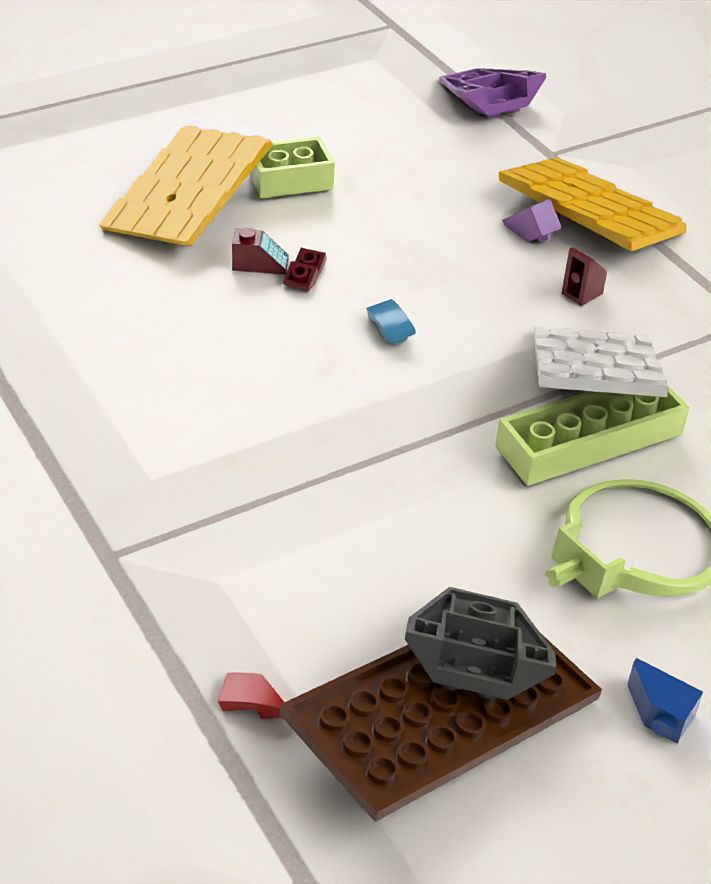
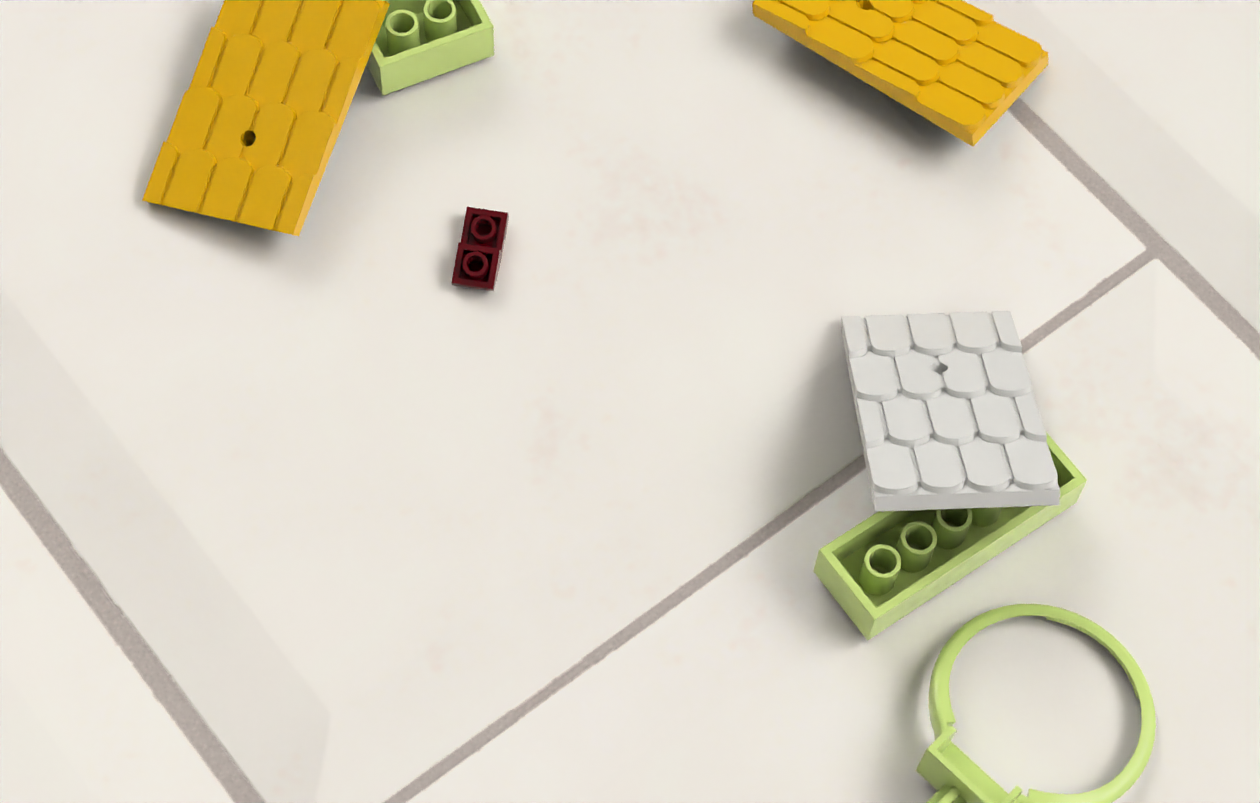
camera: 10 degrees left, 20 degrees up
dark red slope [232,228,289,275] -> none
dark azure slope [366,299,416,343] -> none
medium lavender slope [502,199,562,243] -> none
dark red slope [561,247,607,306] -> none

